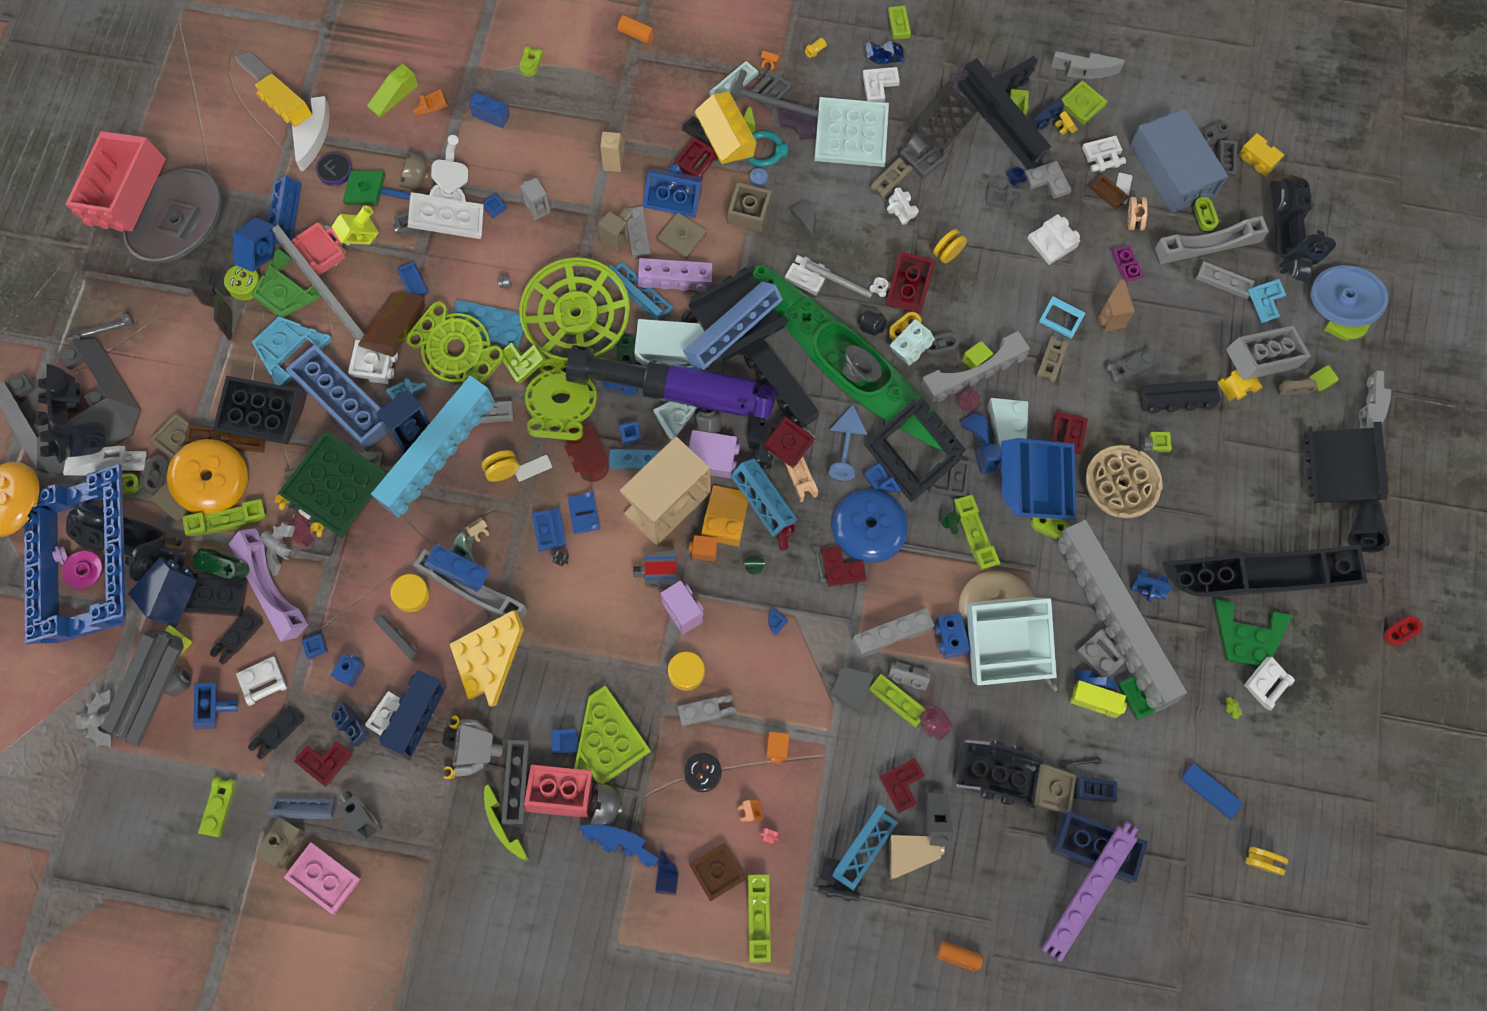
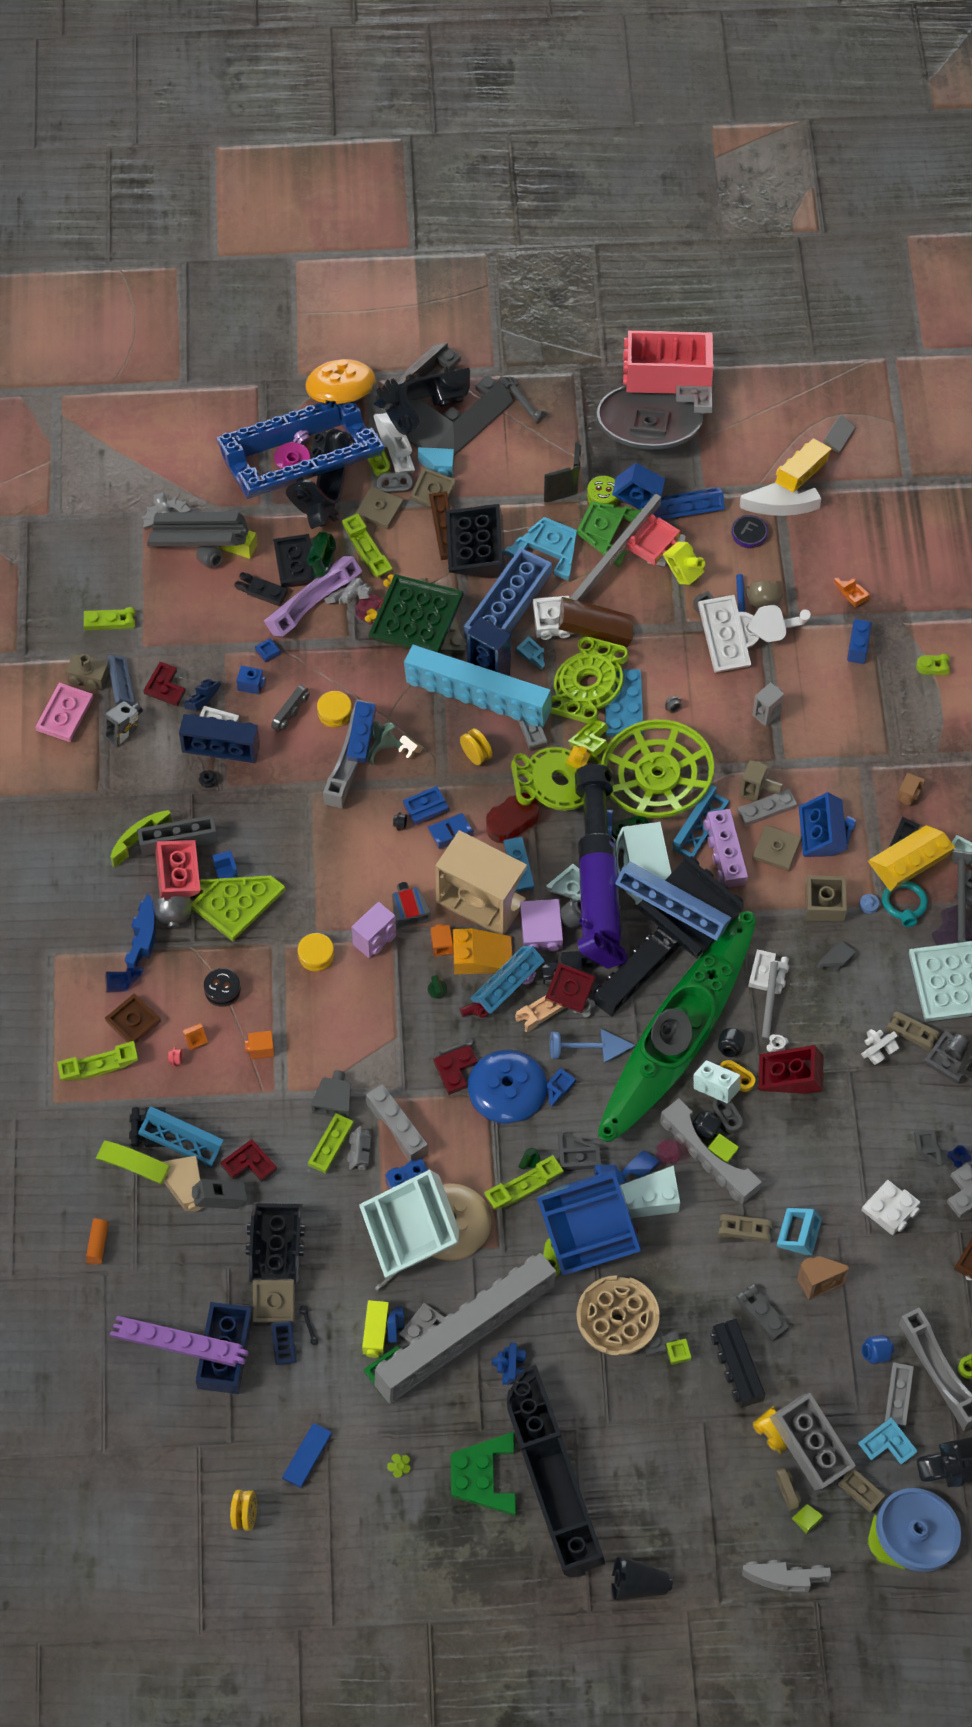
camera: 80 degrees right, 10 degrees down
dark blue slope [128,557,197,628] -> none
light orange brick [167,439,248,515] -> none
blue brick [193,683,237,730] -> none
white plate [236,656,288,706] -> none
black hinge [248,705,305,760] -> none
green plate [342,171,386,206] -> none
lime slope [367,63,418,118] -> none
blue tile [397,262,429,296] -> none
light grey torso [443,716,503,779] -> none
yellow wing [450,610,524,707] -> none
blue tile [481,193,507,218] -> none
white sticker [515,455,552,482] -> none
tan slope [600,132,625,172] -> none
blue slope [619,421,641,446] -> none
dark red plate [674,137,718,177] -> none
light grey hinge [678,695,736,727] -> none
lime slope [743,107,755,134] -> none
blue tile [768,609,788,637] -> none
black hinge [864,397,966,502] -> none
clear pink brick [918,704,954,740] -> none
yellow head [933,229,967,264] -> none
dark red plate [1050,412,1088,455] -> none
magenta slope [1111,245,1143,282] -> none
light nougat head [1128,197,1147,231] -> none
white plate [1244,657,1295,710] -> none
black panel [1304,421,1388,503] -> none
red plate [1384,616,1422,646] -> none
none -> lime slope [95,1140,171,1185]
none -> medium azure slope [418,447,454,477]
none -> yellow tile [566,746,591,769]
none -> light grey plate [676,385,712,414]
none -> black head [692,1111,723,1141]
none -> dark tan plate [838,1468,885,1513]
none -> blue head [861,1335,894,1364]
none -> medium nougat brick [897,773,925,805]

